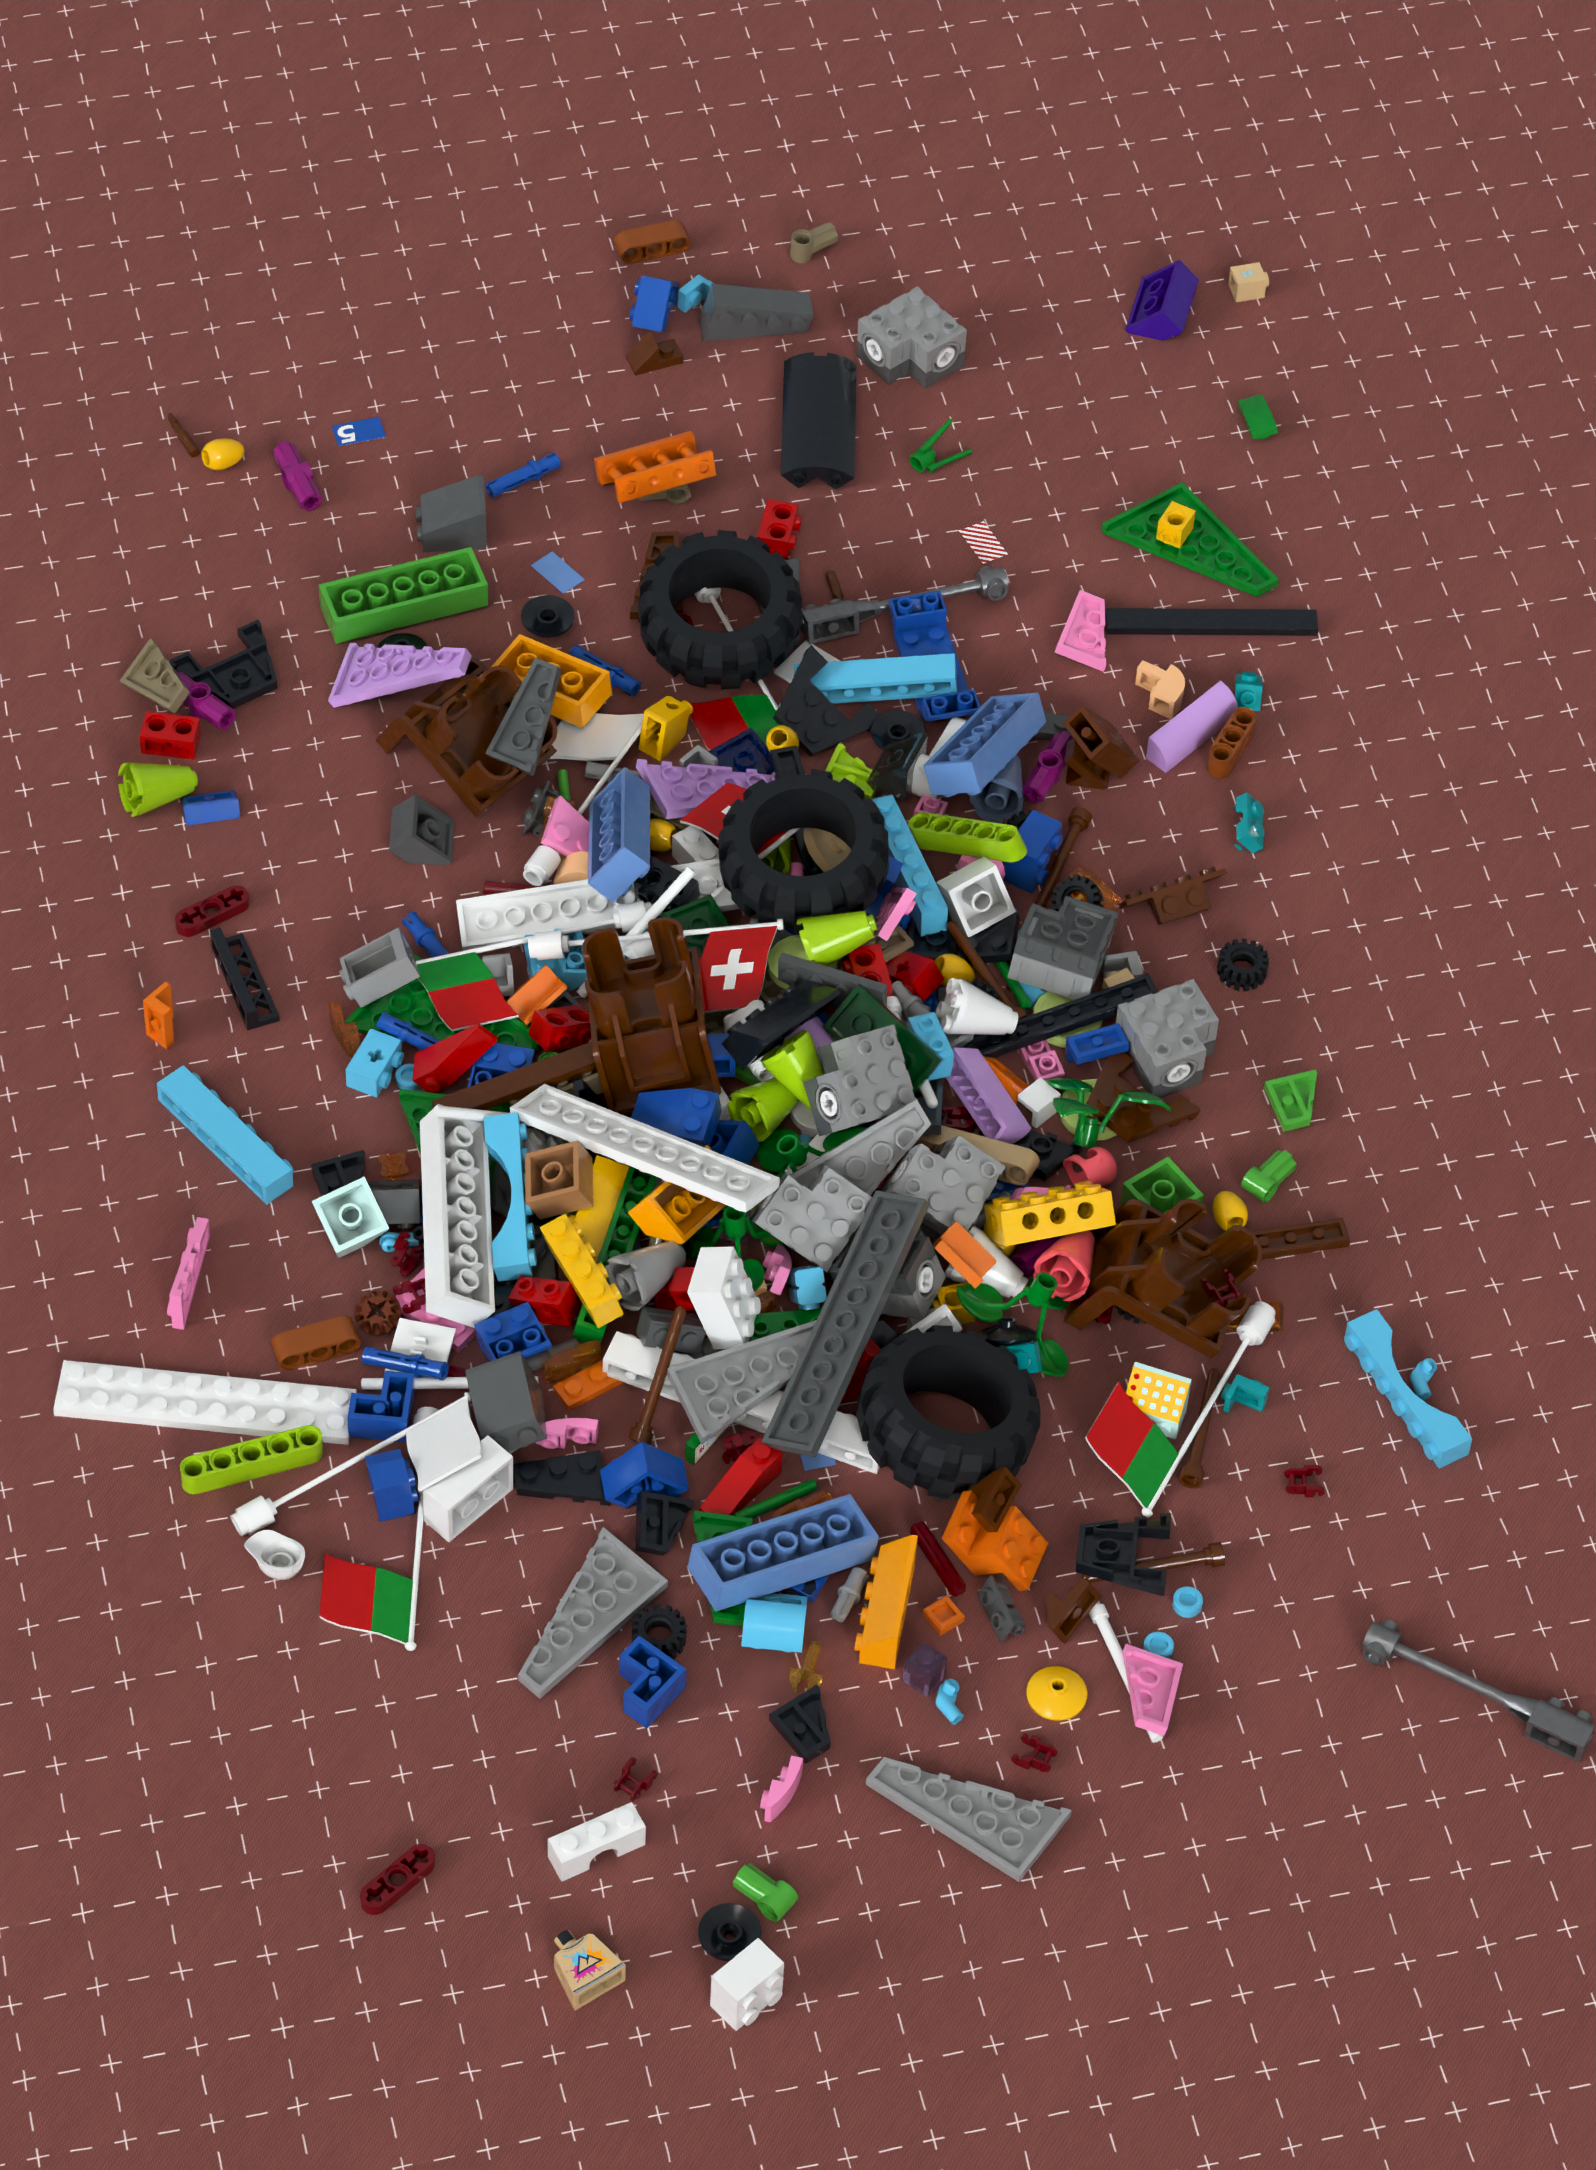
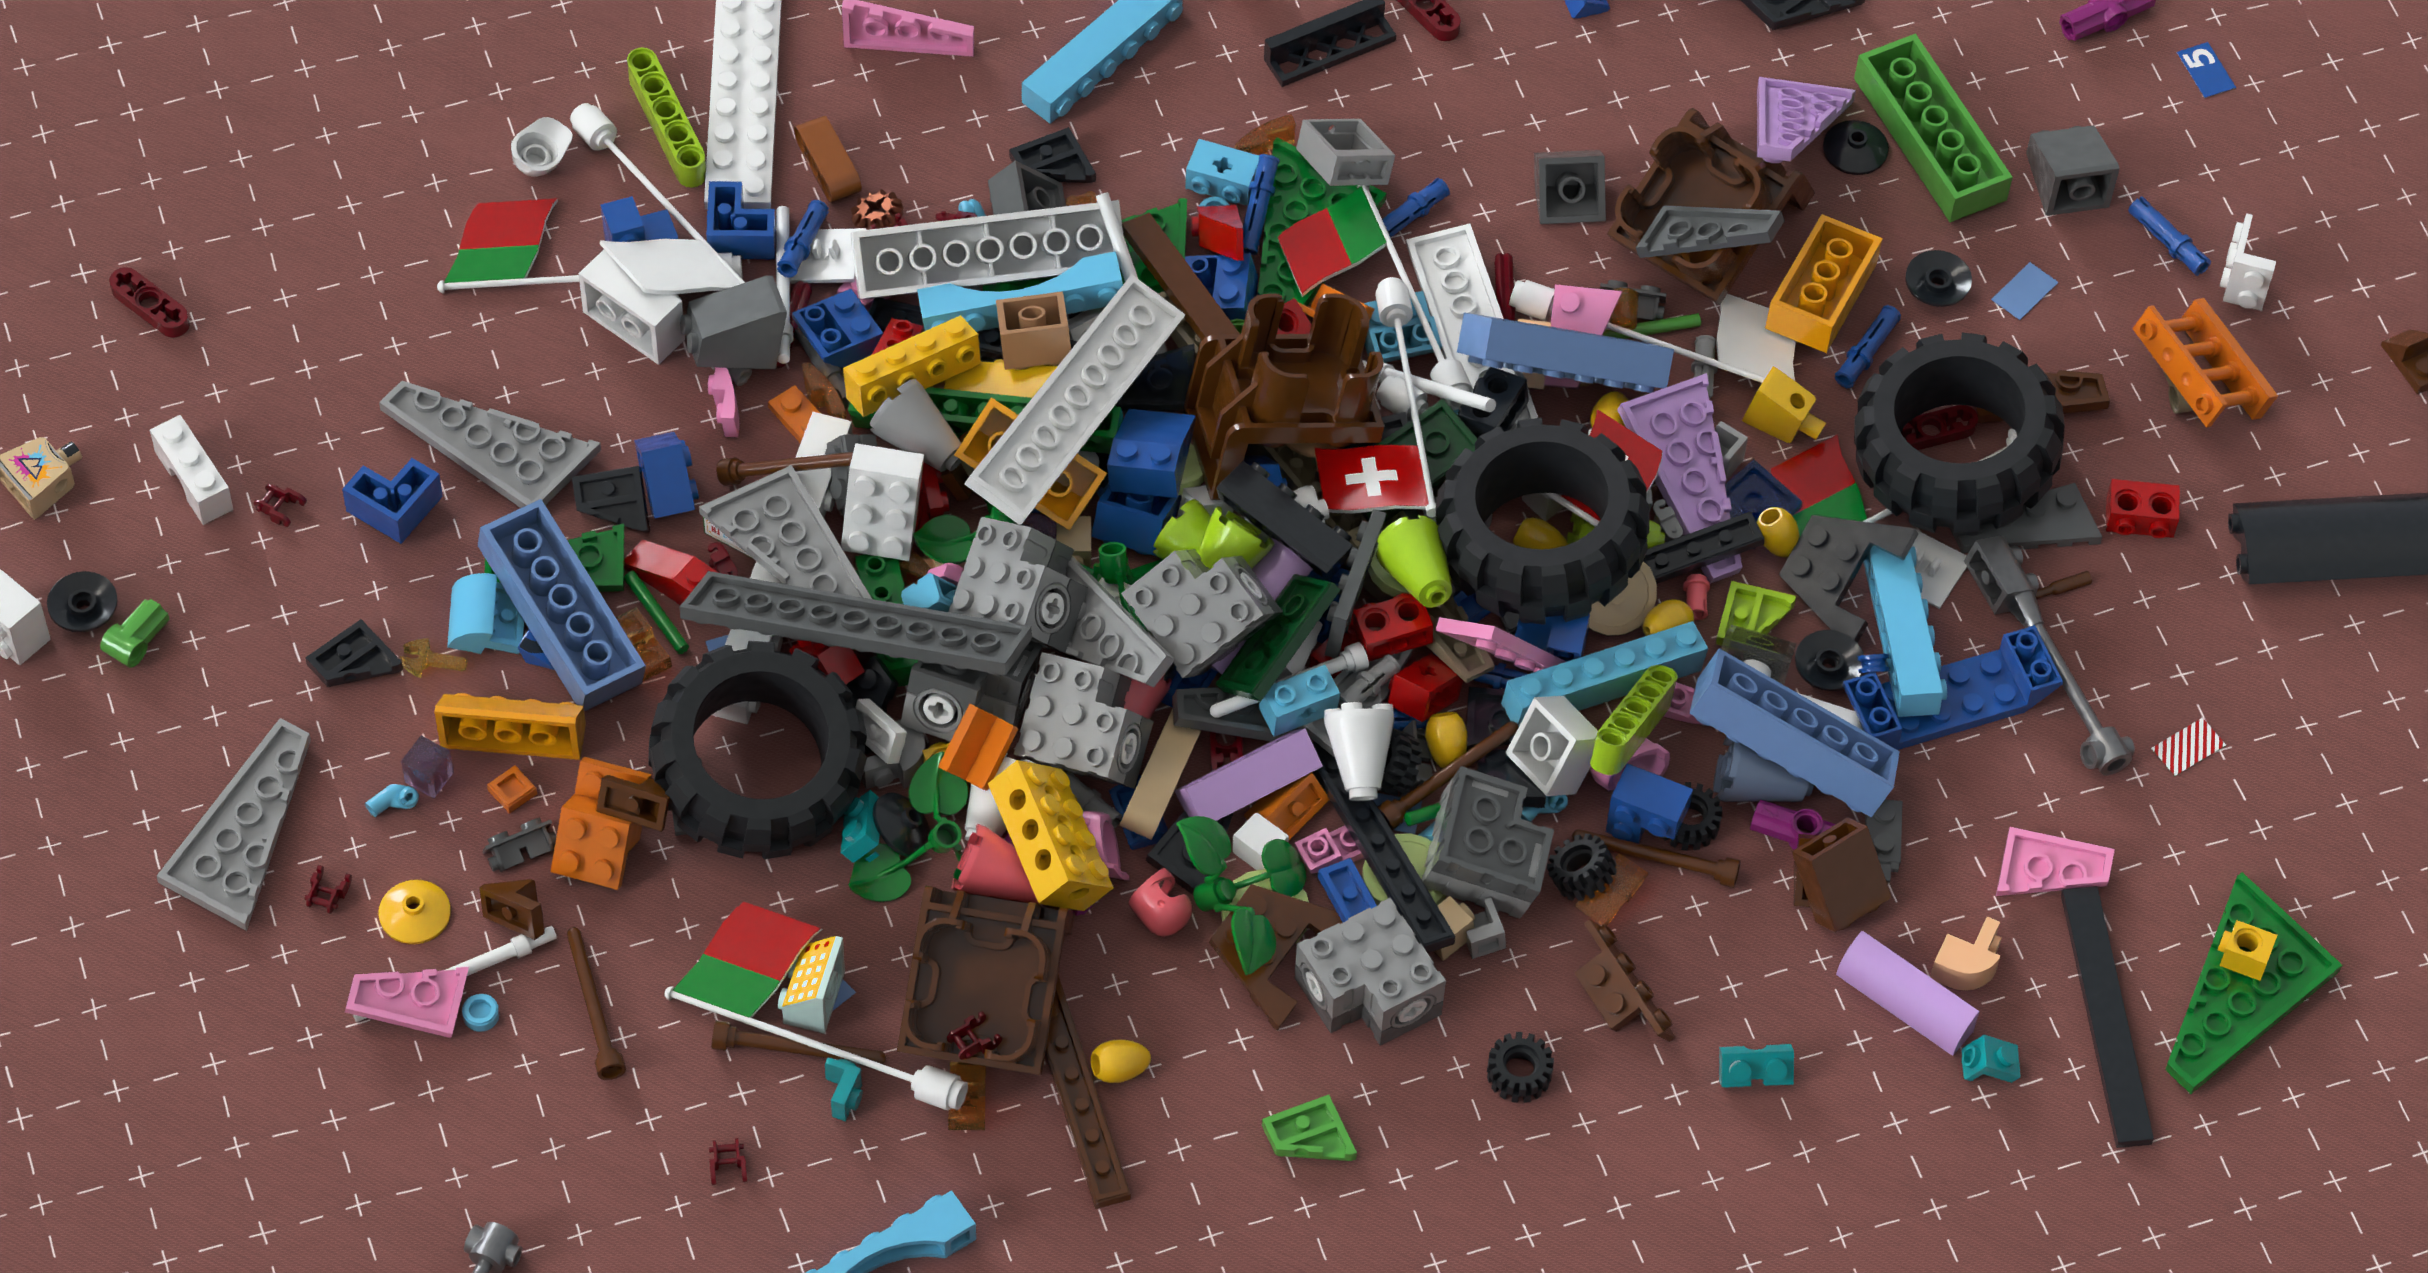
camera: 85 degrees right, 5 degrees up
light aqua slope [312,1176,389,1258] -> none
light grey panel [482,953,514,996] -> none
black wing [513,1450,611,1506] -> none
black tyre [632,1604,687,1660] -> none
bright pink slope [760,1756,803,1822] -> none
light grey axle [830,1567,869,1622] -> none
green plant [909,419,972,473] -> none
dark red axle [910,1521,966,1597] -> none
black wing [1076,1513,1171,1596] -> none
bright green brick [1120,1157,1204,1213] -> none
medium azure tile [1172,1586,1203,1618] -> none
dark orange beam [1207,707,1257,779] -> none
bright green piece [1241,1150,1297,1203] -> none
none -> blue bush [1857,654,1890,674]
none -> white bracket [2220,213,2276,311]

